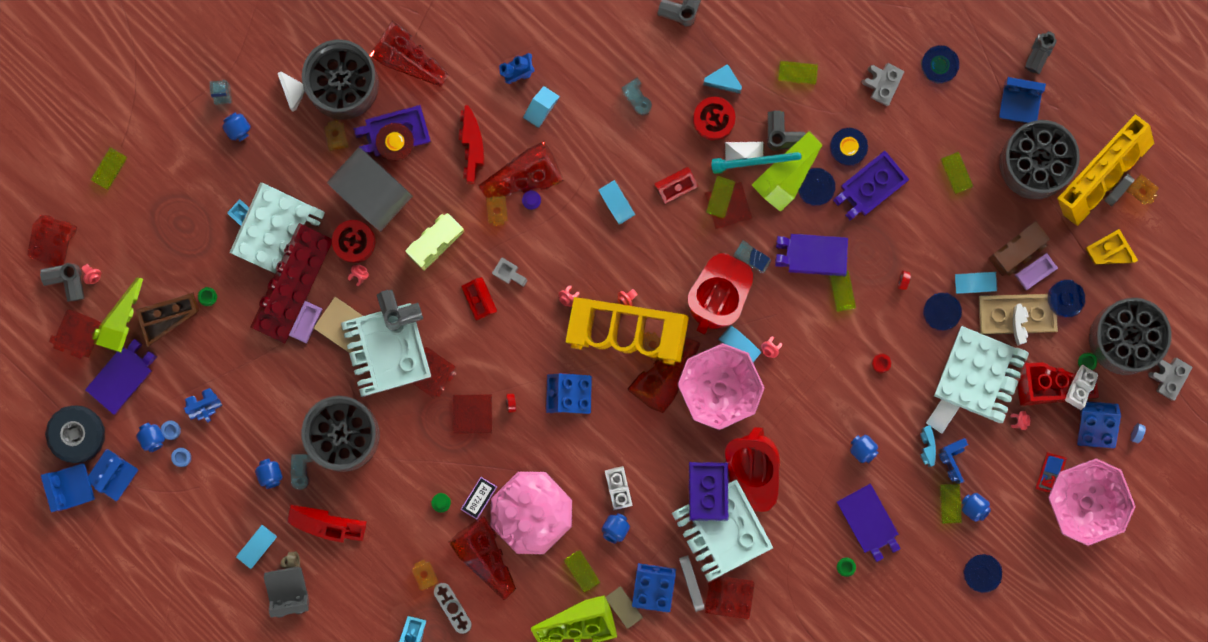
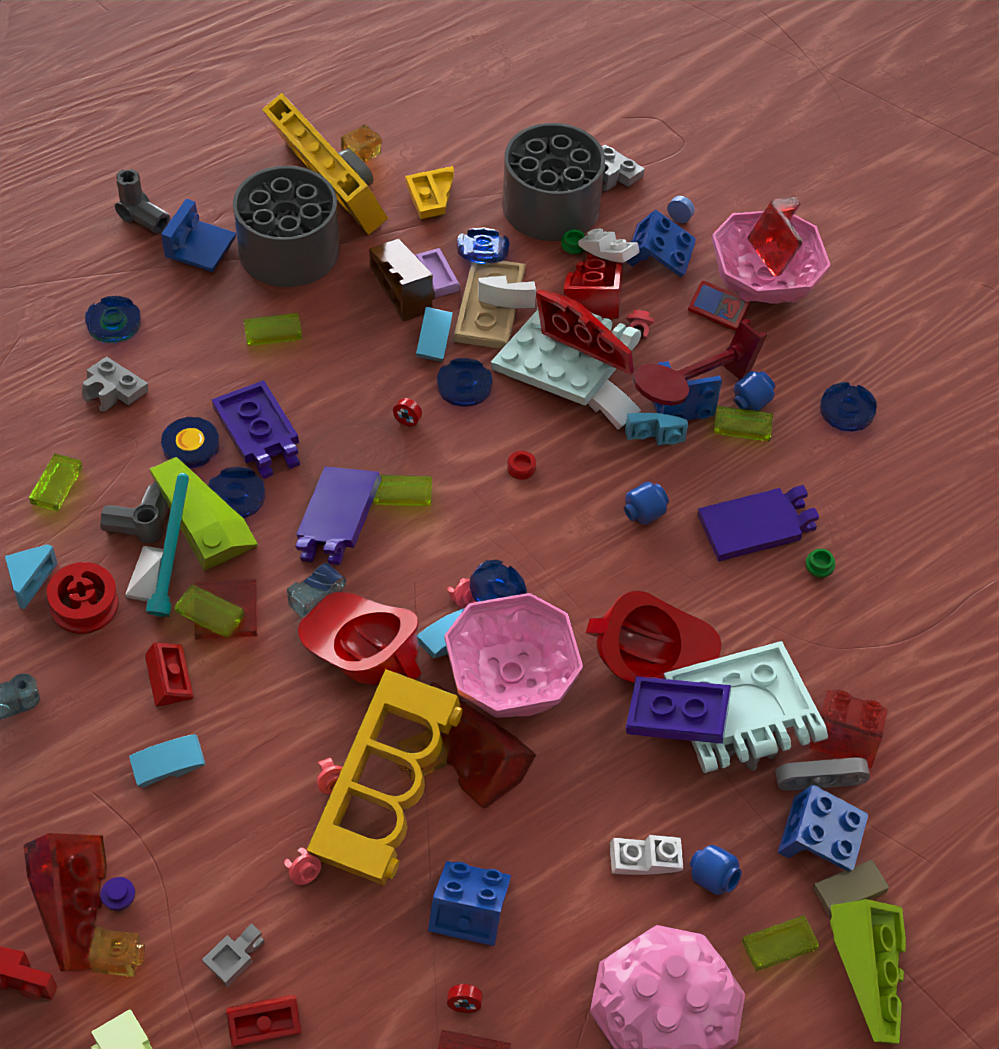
camera: 85 degrees left, 30 degrees down
none -> clear blue tile [470,560,527,602]
none -> red wedge [536,289,634,375]
none -> dark red piece [632,319,767,406]
none -> clear red bracket [747,196,802,277]

